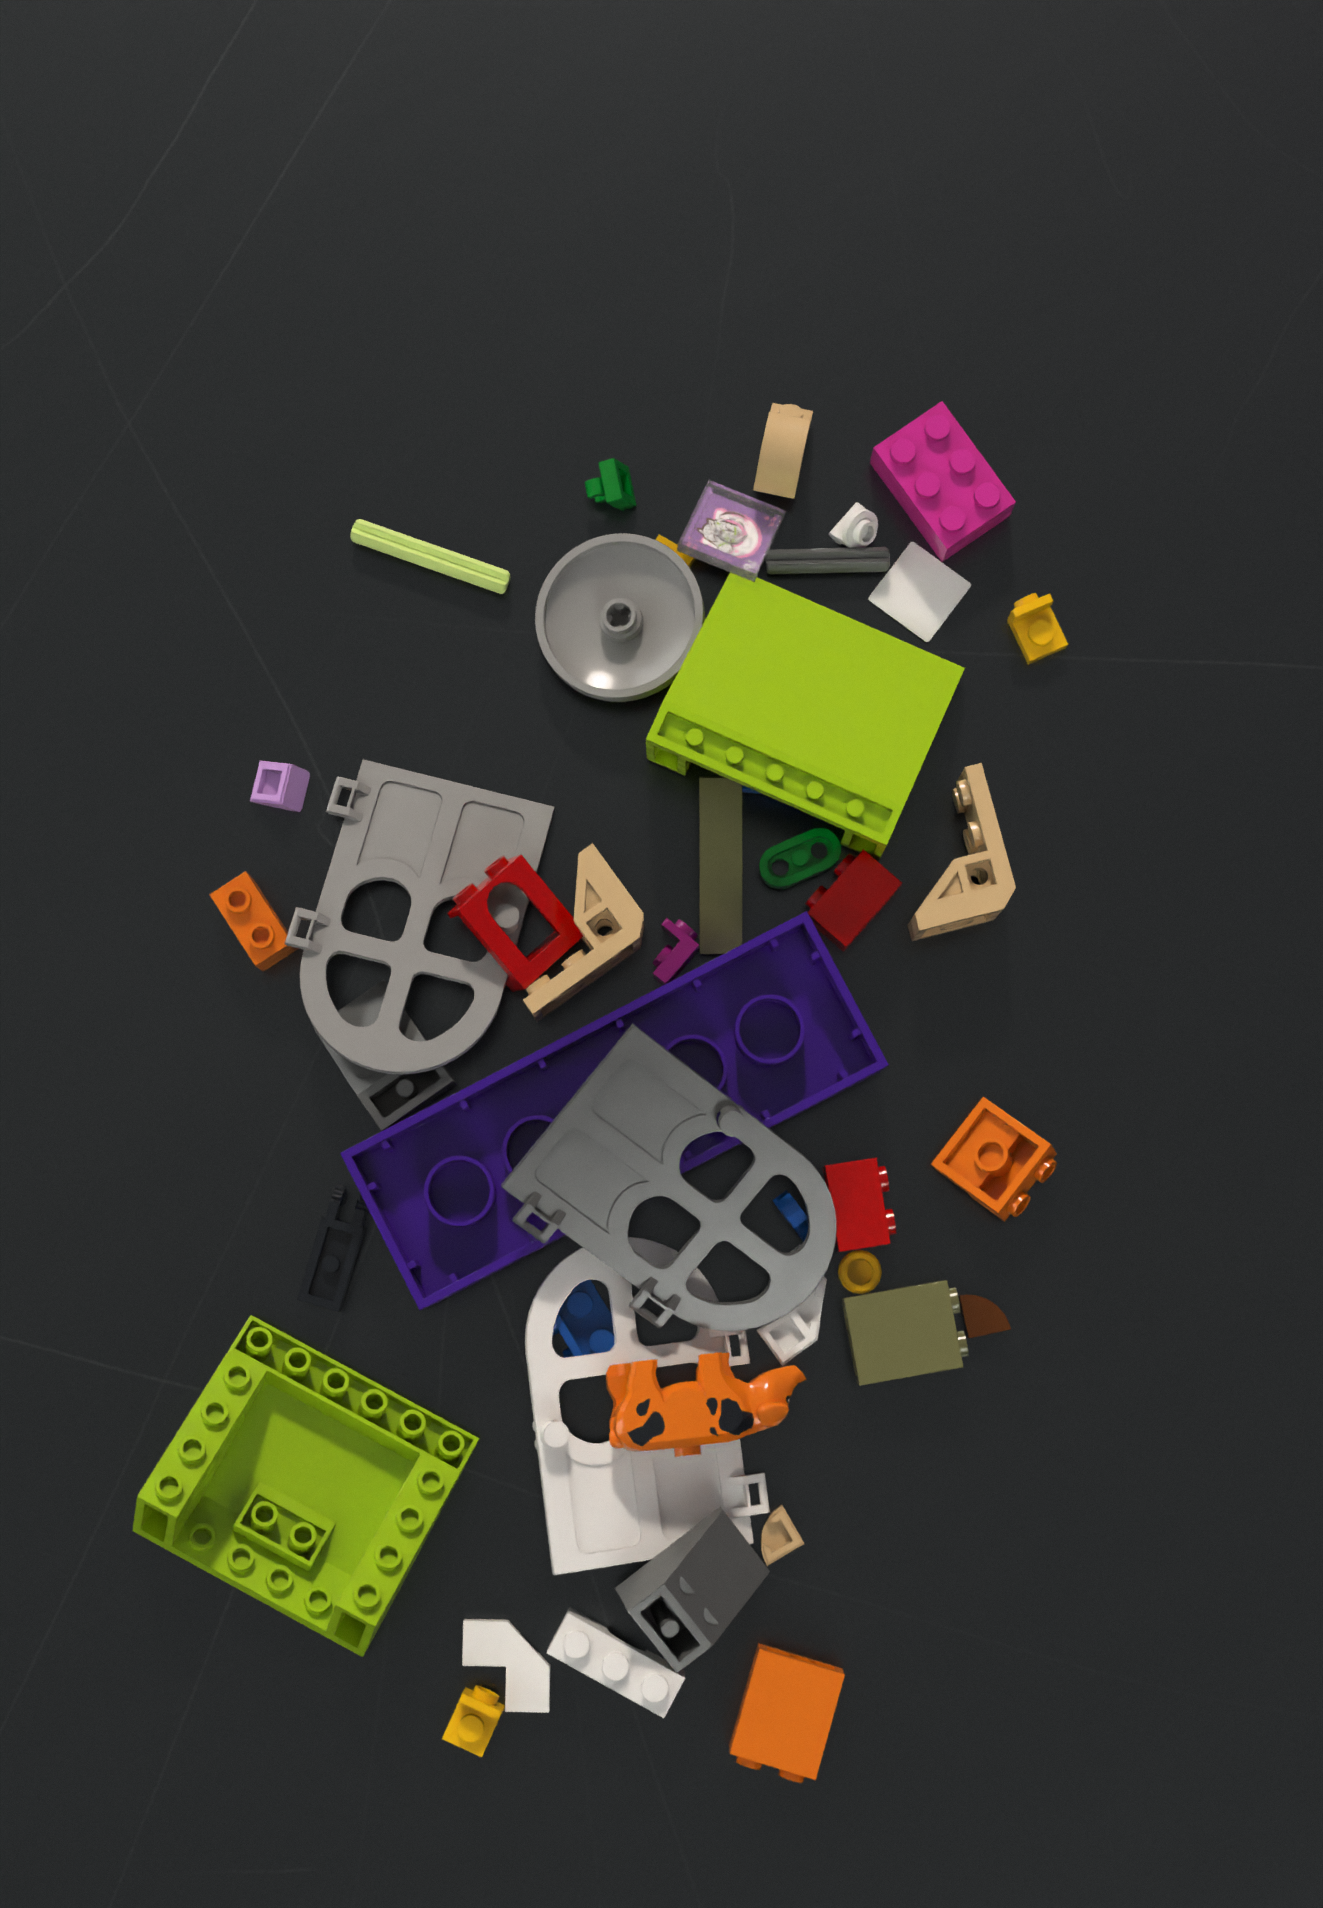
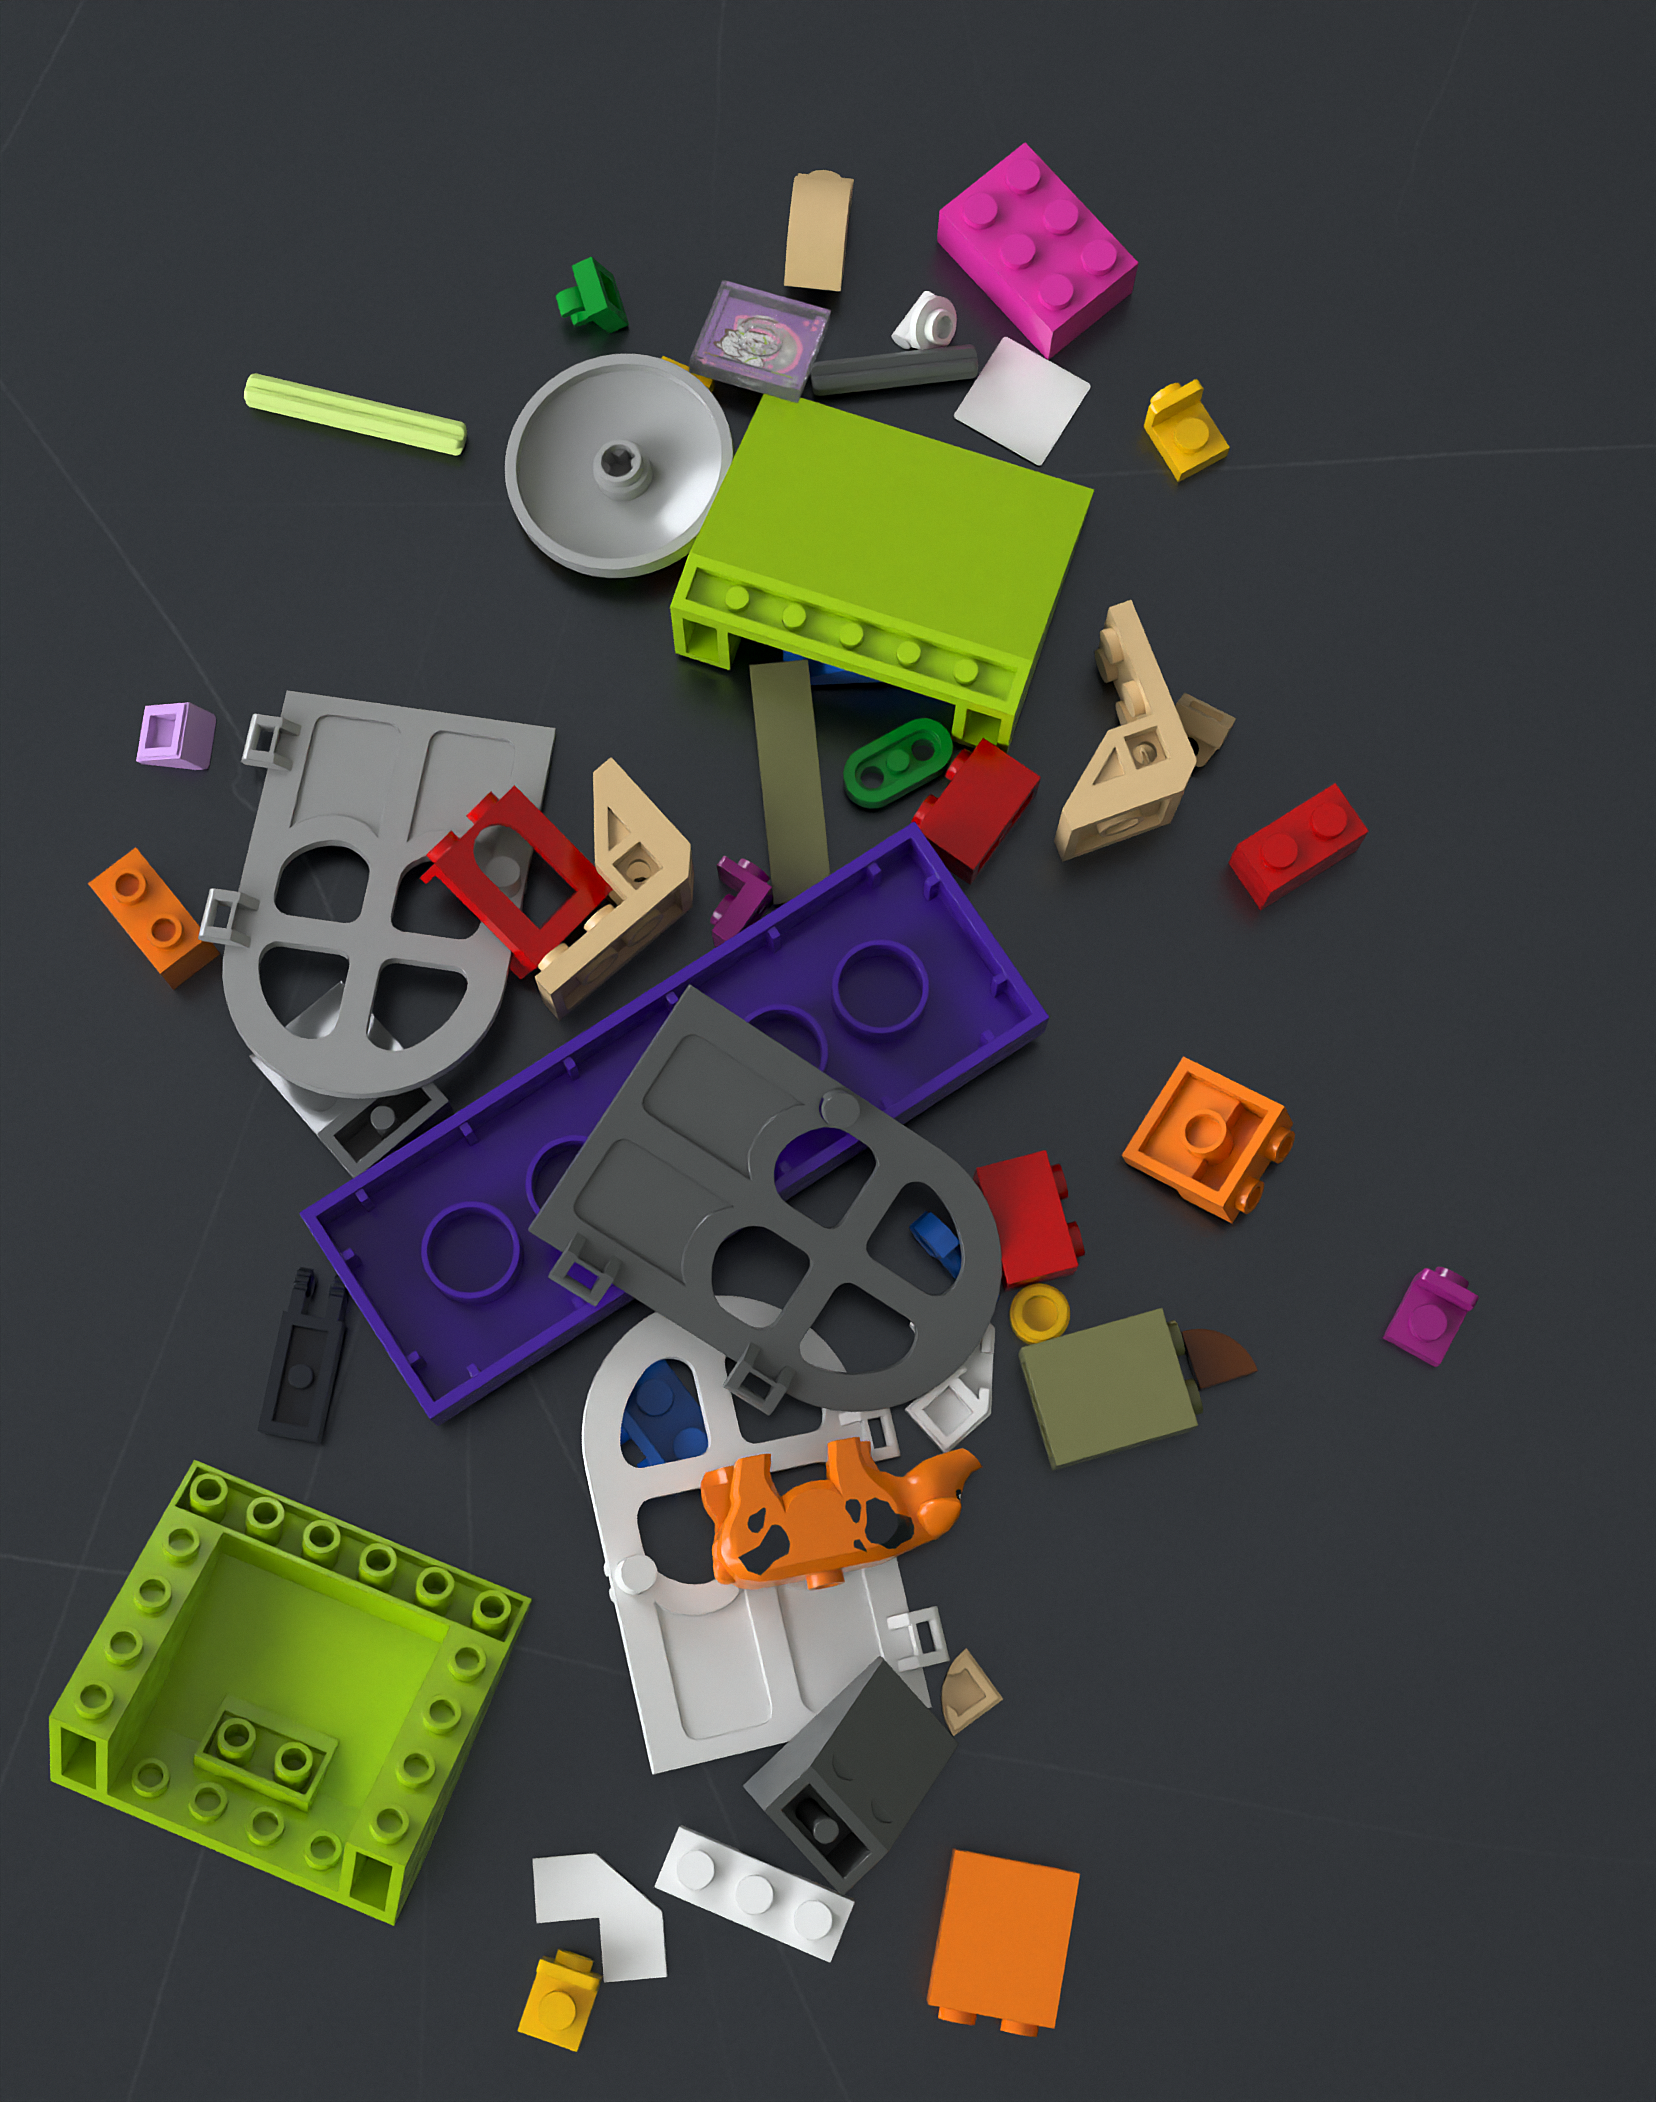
camera: 10 degrees left, 5 degrees down
none -> tan tile [1175,693,1236,767]
none -> red brick [1228,783,1369,910]
none -> magenta bracket [1382,1267,1479,1367]

